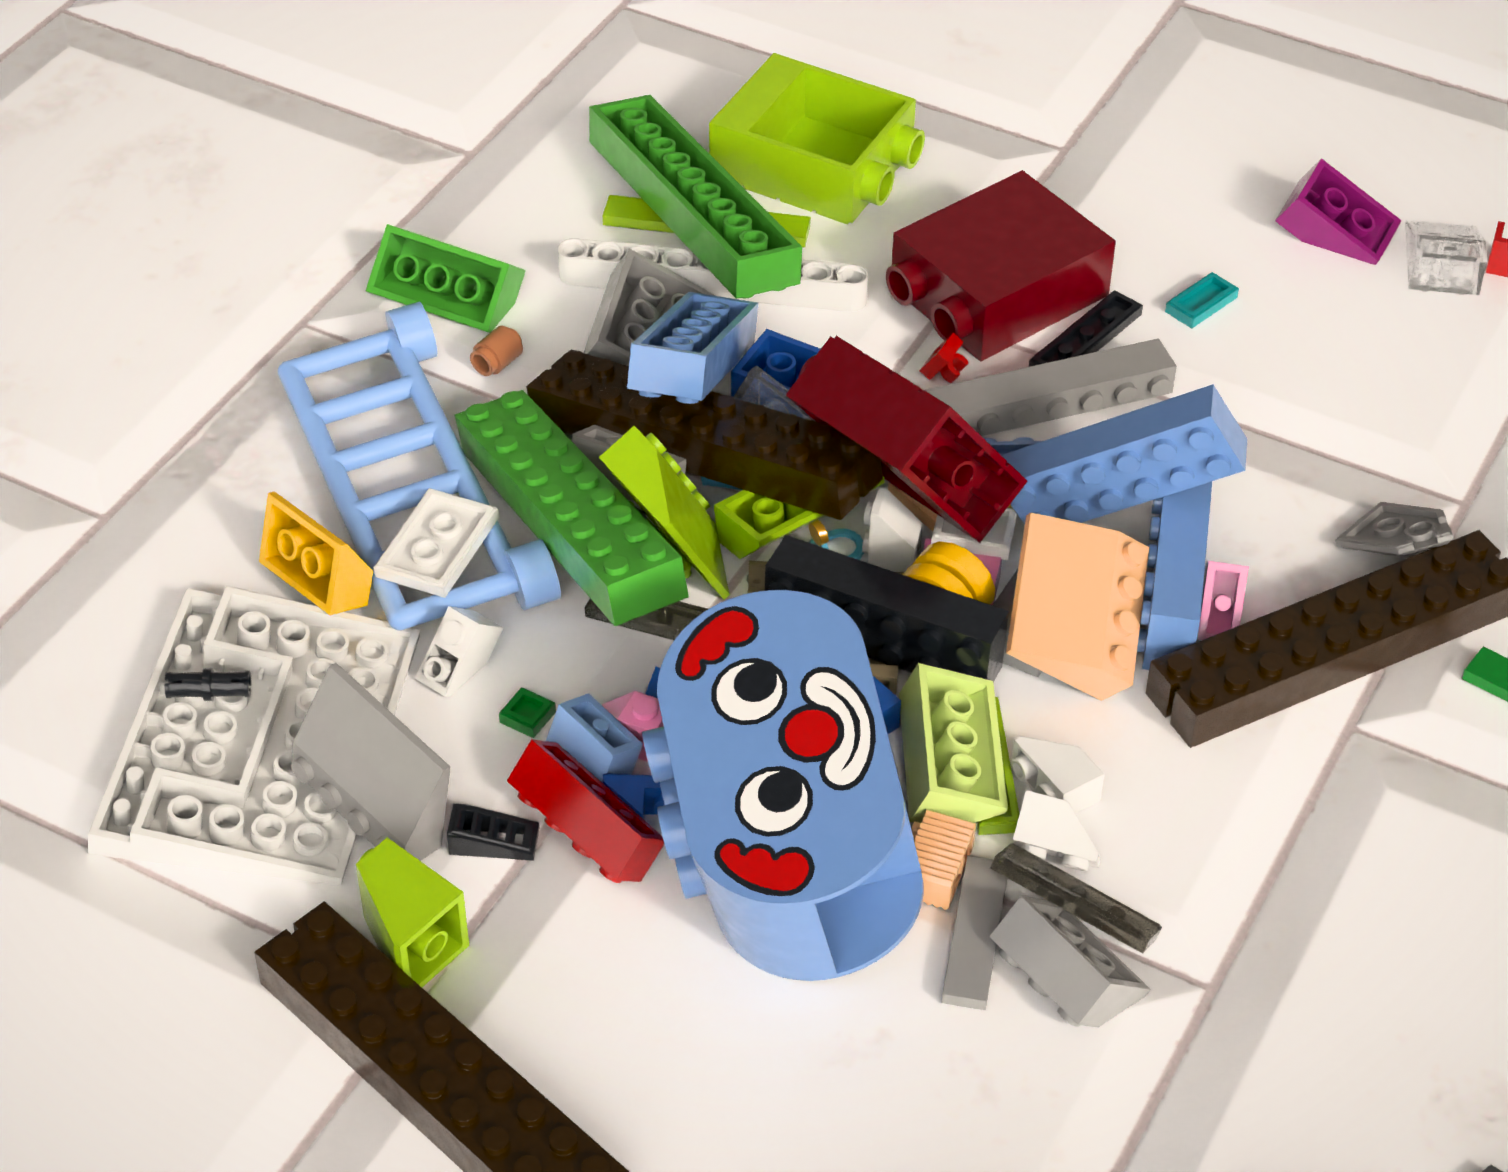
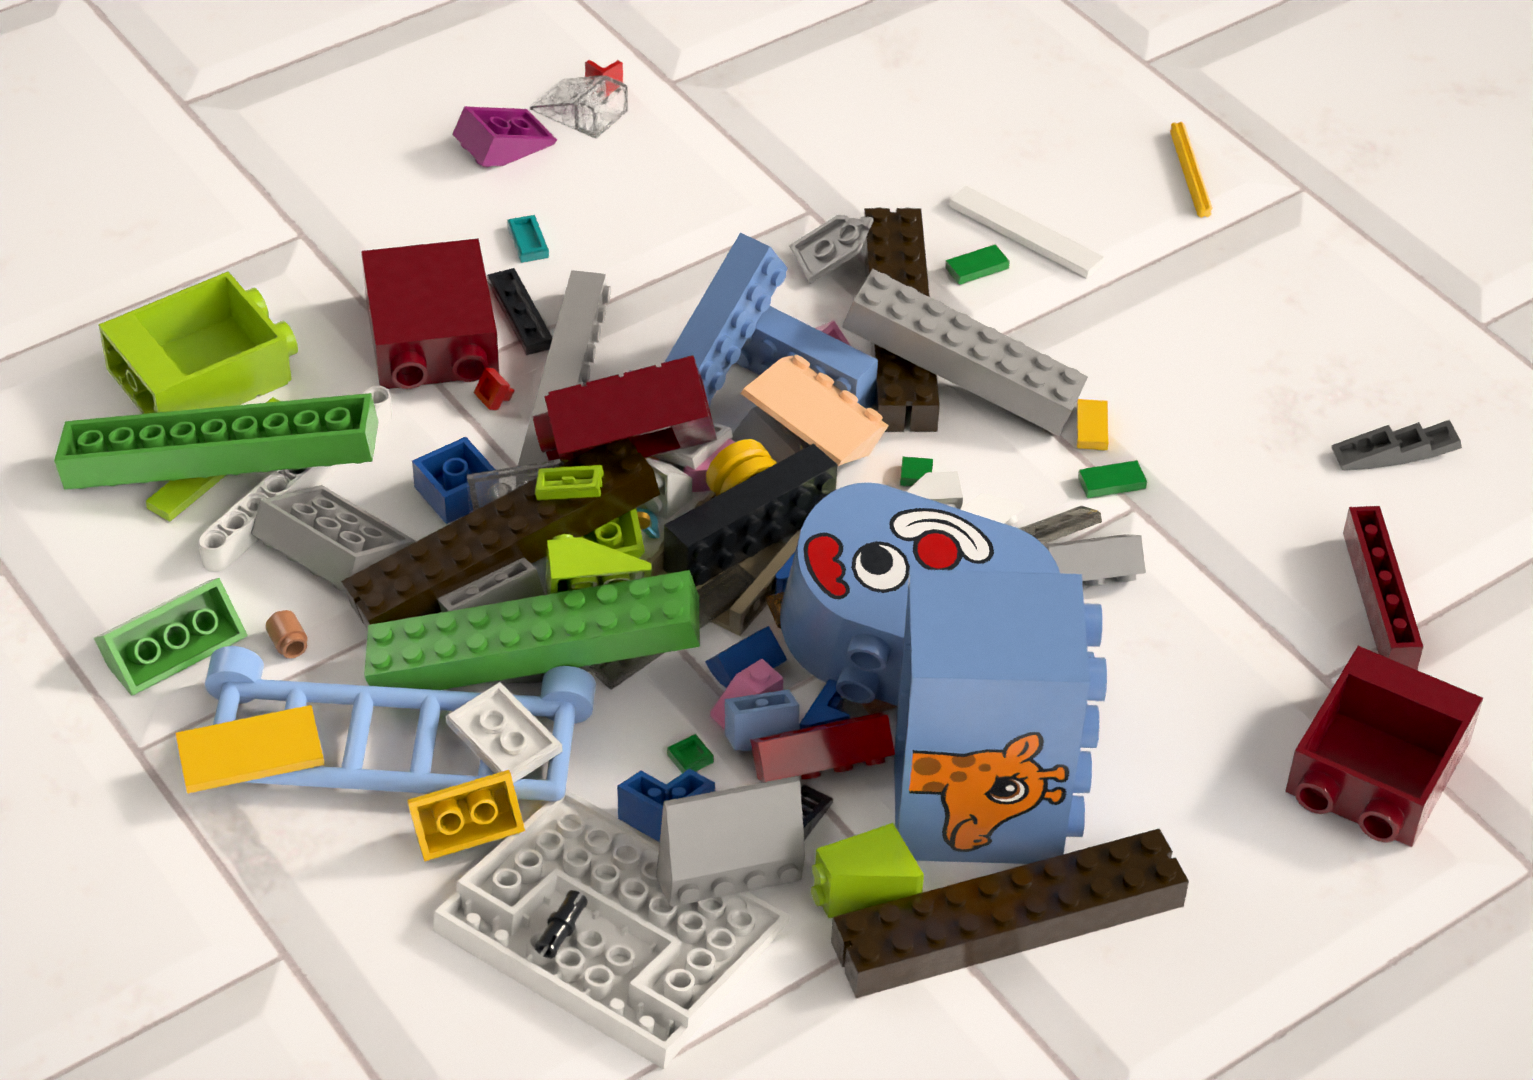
camera: 65 degrees left, 0 degrees up
white slope [415,606,503,697] -> none
medium blue brick [627,292,759,404] -> none
none -> yellow tile [175,705,325,794]
none -> lime tile [535,465,604,500]
none -> blue brick [617,769,715,843]
none -> light grey brick [842,269,1088,436]
none -> medium blue brick [894,569,1107,864]
none -> green tile [900,456,933,486]
none -> yellow tile [1076,399,1109,450]
none -> green tile [1078,460,1147,498]

